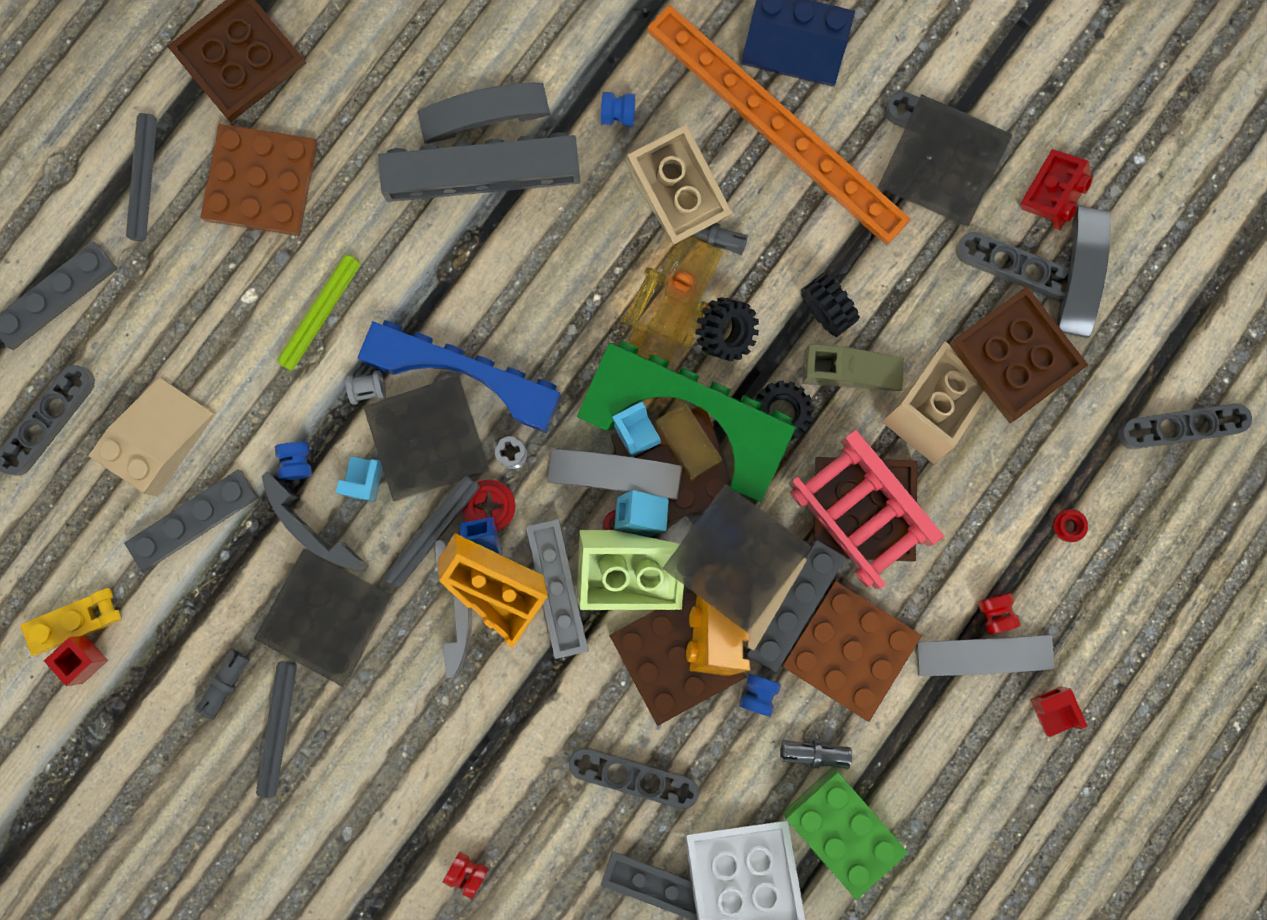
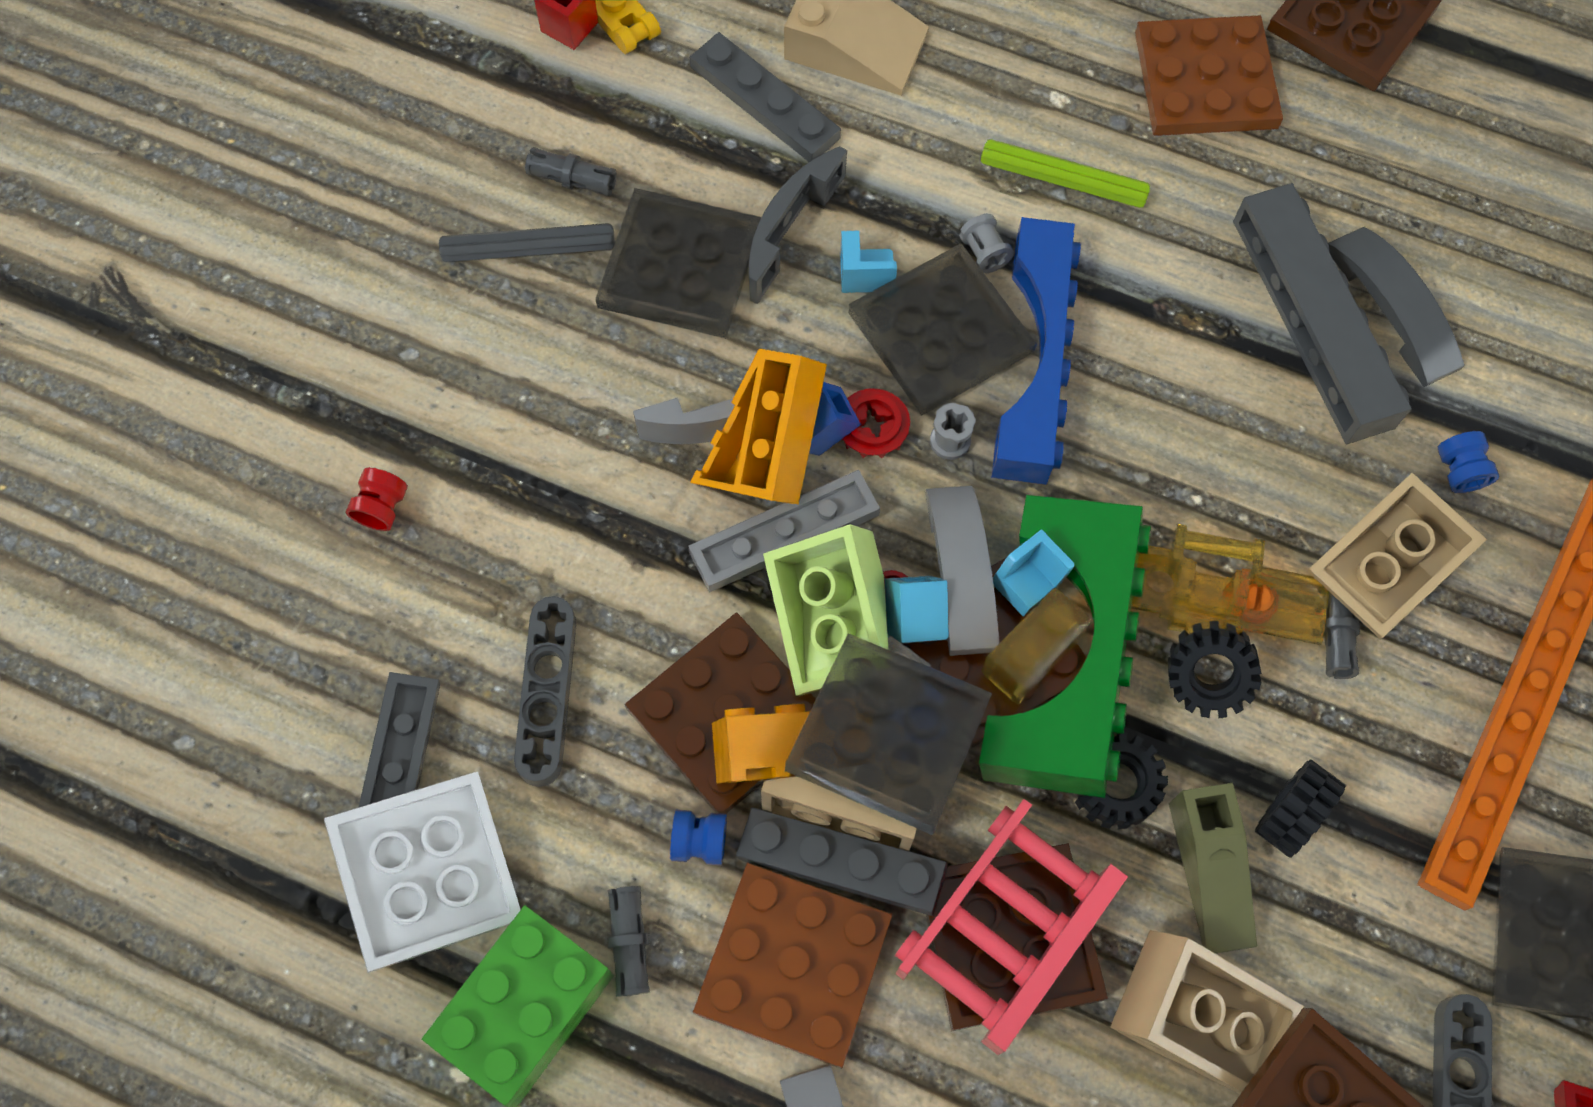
camera: 75 degrees right, 15 degrees down
blue wheel [274,442,312,480] -> none
dark grey axle [385,475,480,588] -> none

